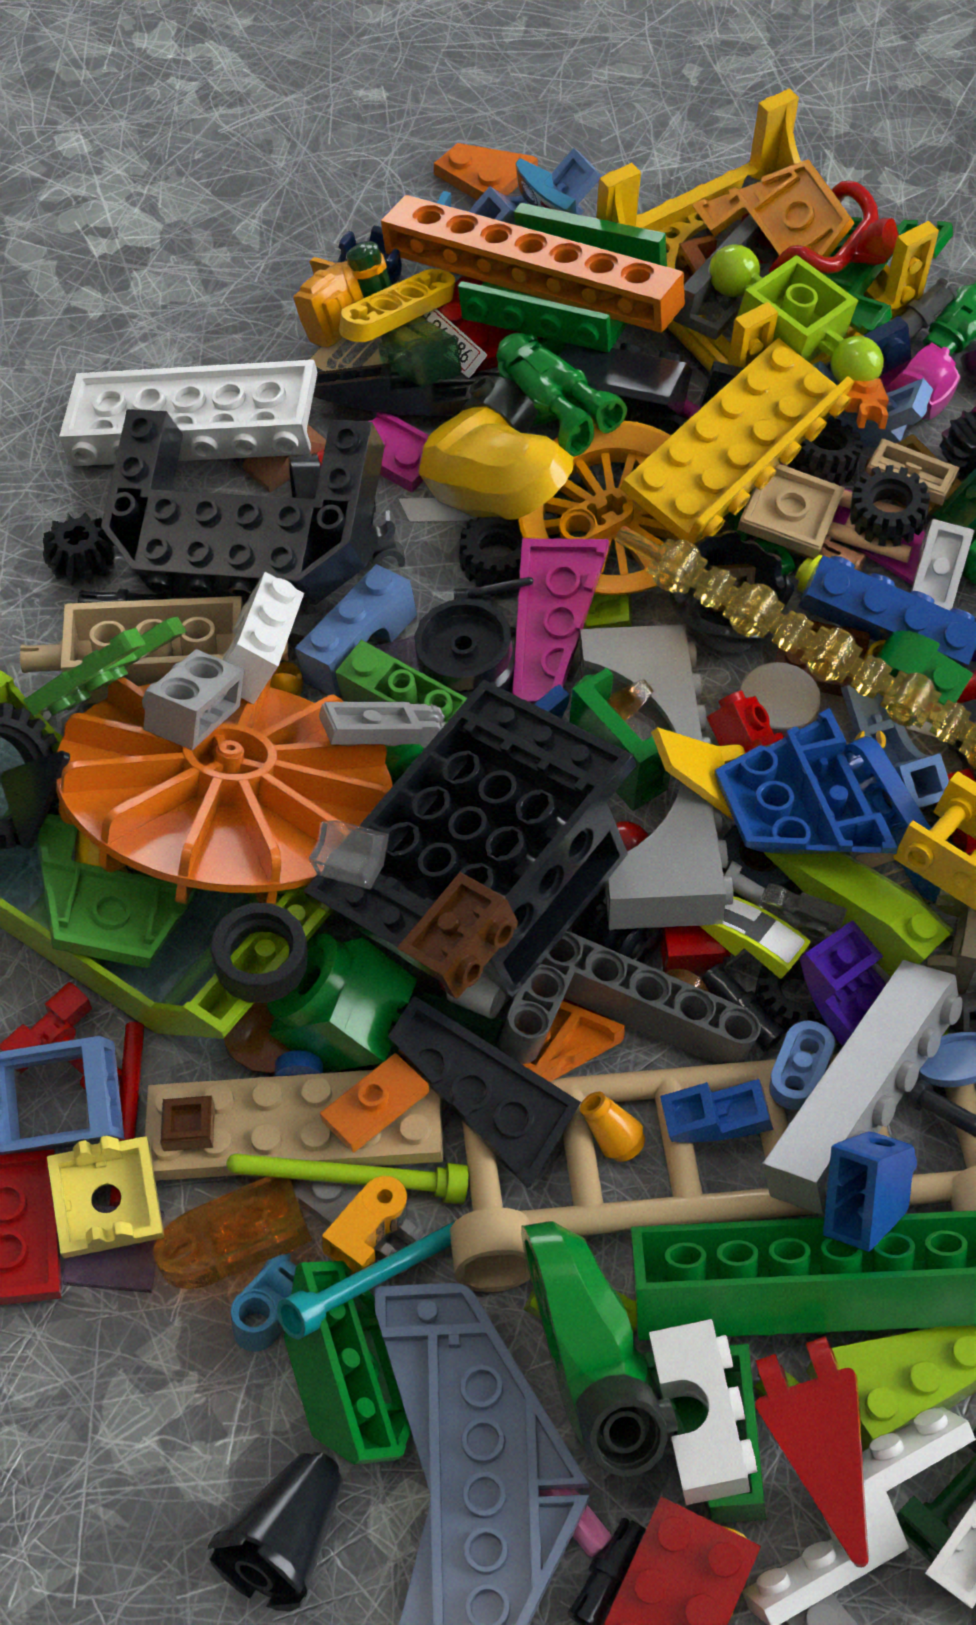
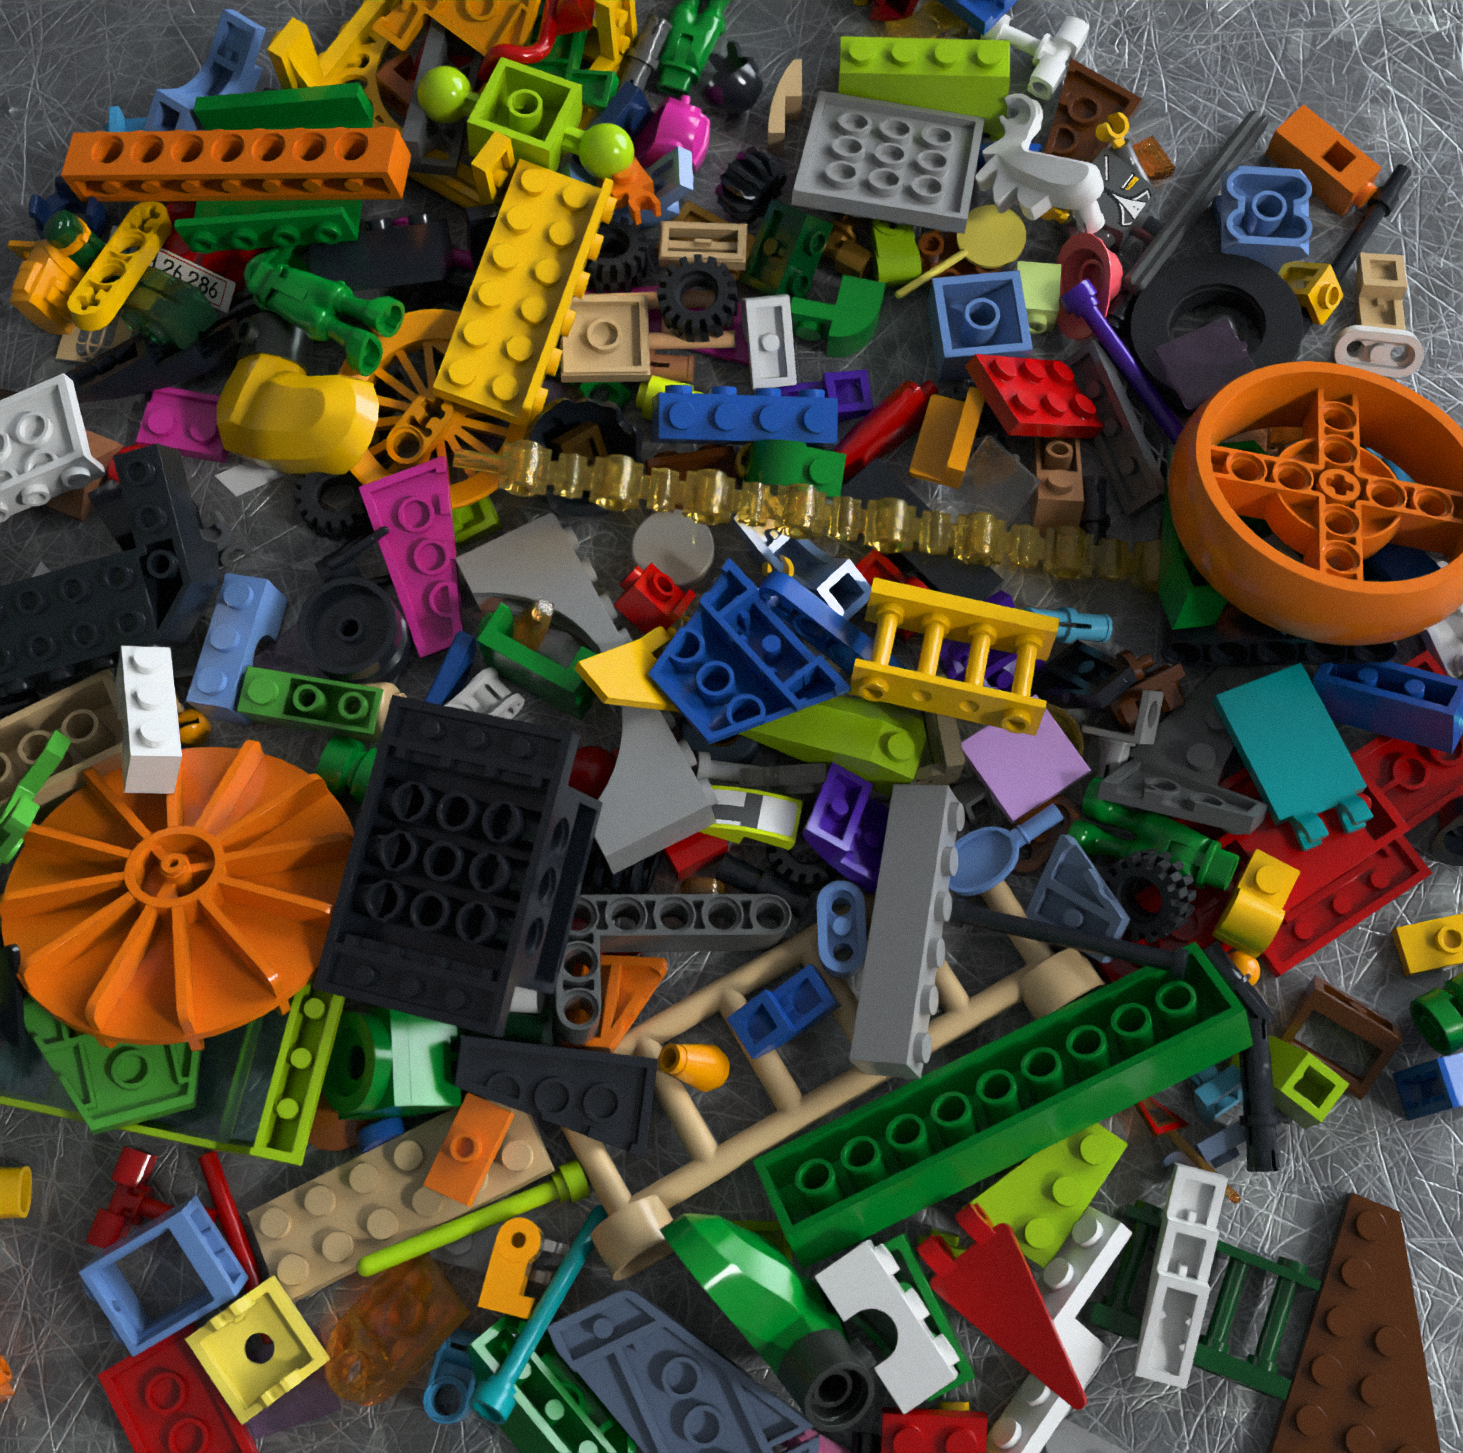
camera: 20 degrees left, 15 degrees up
light grey brick [142,649,244,750] -> none
reddish brown tile [160,1096,215,1151] -> none
black tyre [211,903,308,1003] -> none
clear piece [308,820,389,889] -> none
light grey hinge [319,702,446,749] -> none
reddish brown bracket [397,872,518,999] -> none
orange wing [434,143,538,200] -> none
dark azure slope [516,158,577,214] -> none
blue torso [823,1132,917,1252] -> none

